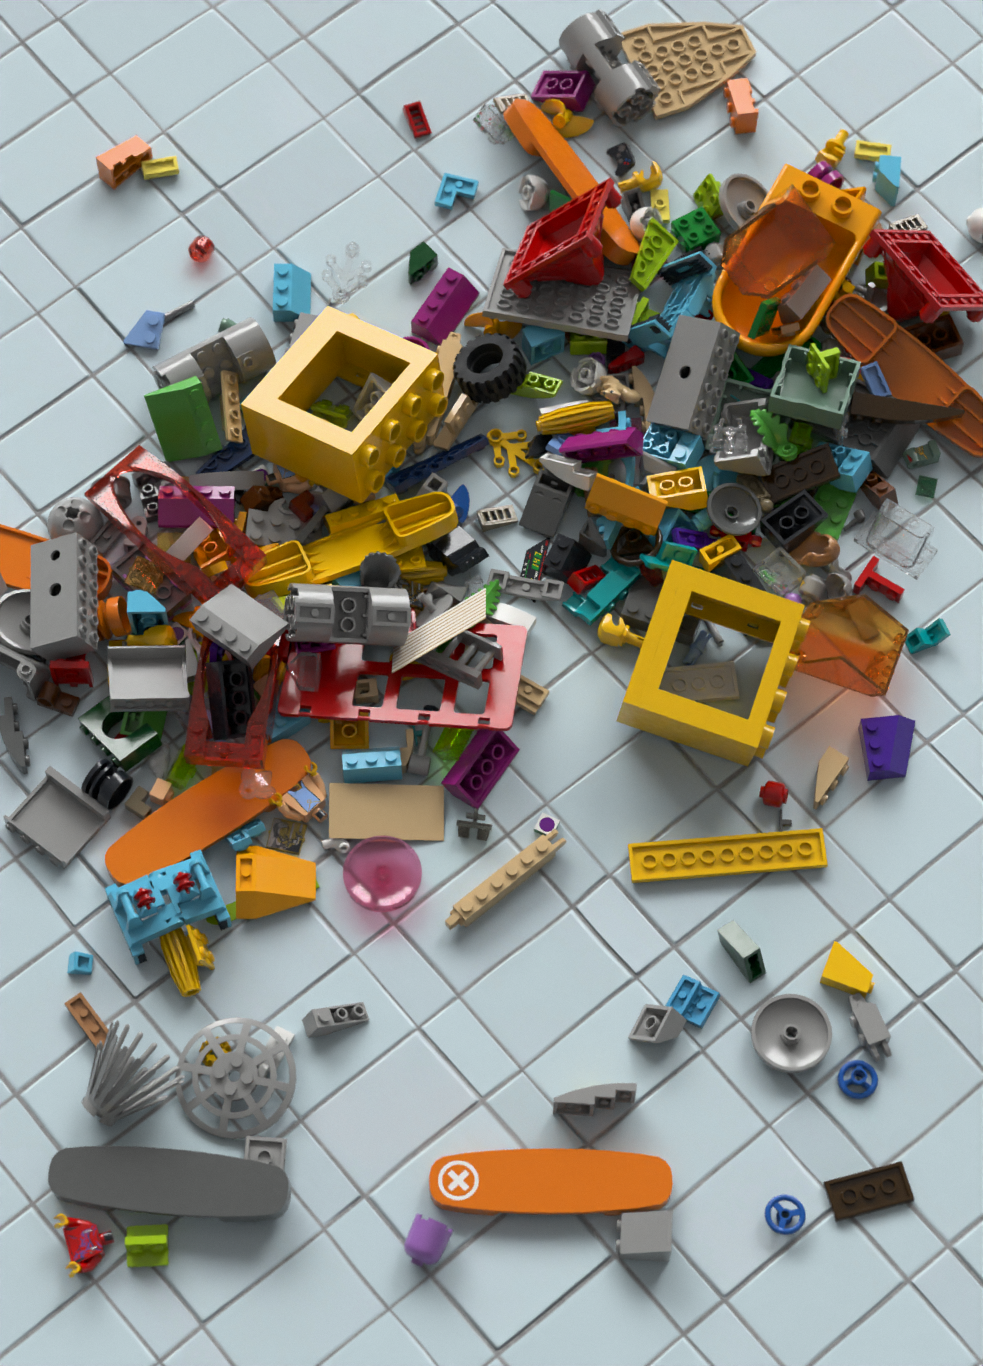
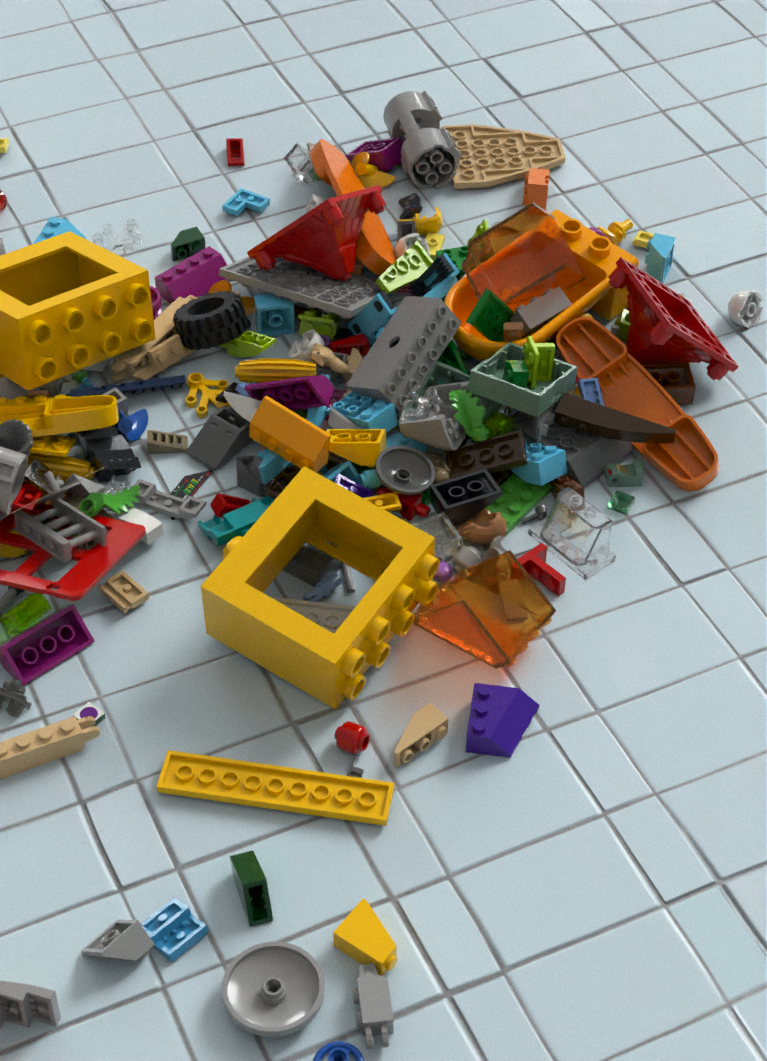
camera: 15 degrees right, 20 degrees down
black slope [542,533,592,584] -> none
teal slope [903,618,951,654] -> none
none -> green brick [503,360,529,388]

